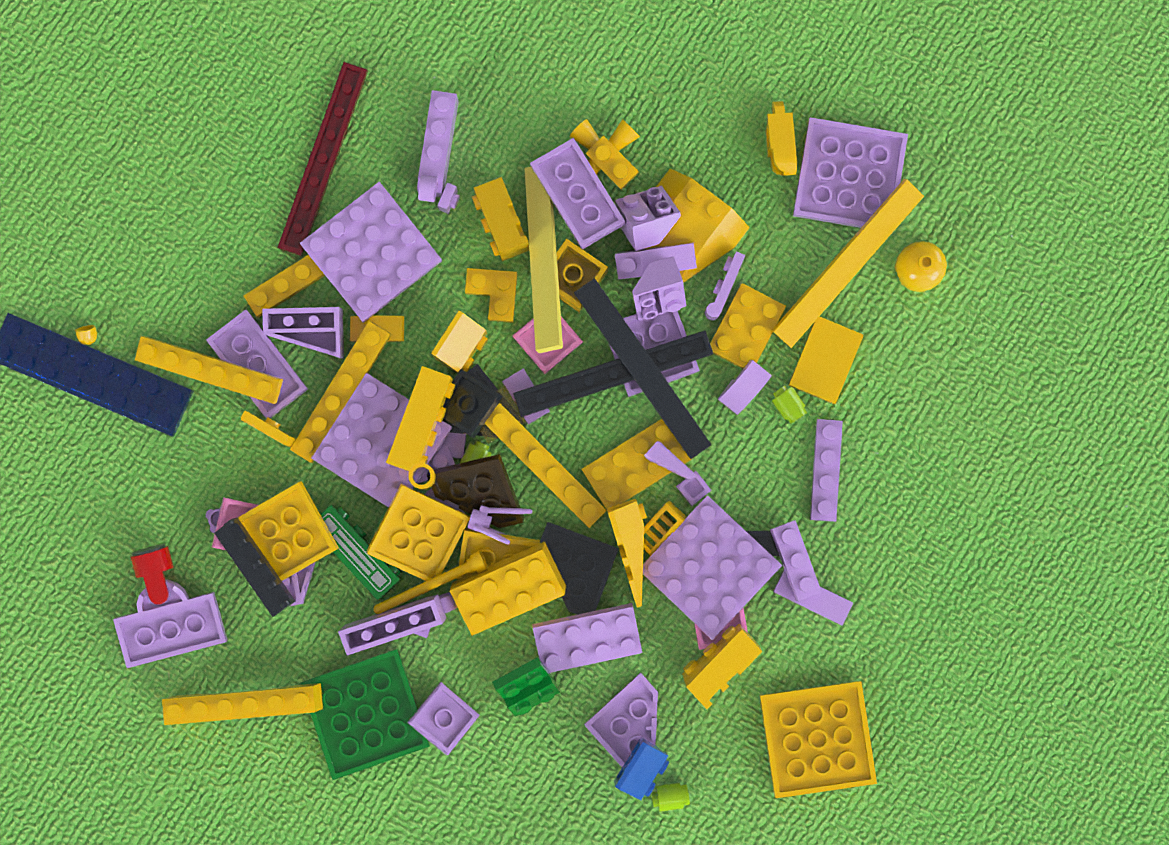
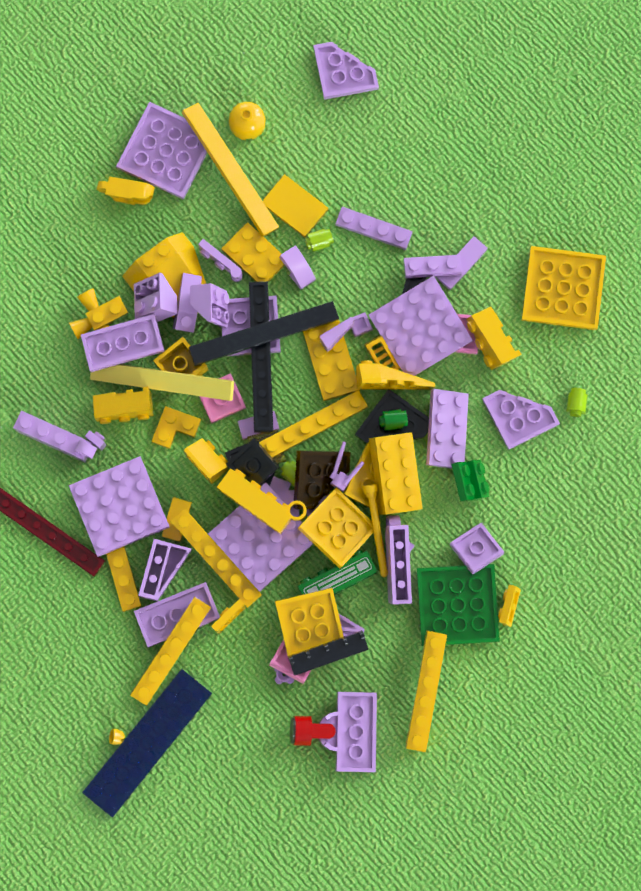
camera: 70 degrees left, 5 degrees down
slope [614,737,669,800] -> none
none -> lavender plate [313,42,379,100]
none -> green brick [379,409,408,431]
none -> yellow plate [498,585,521,627]

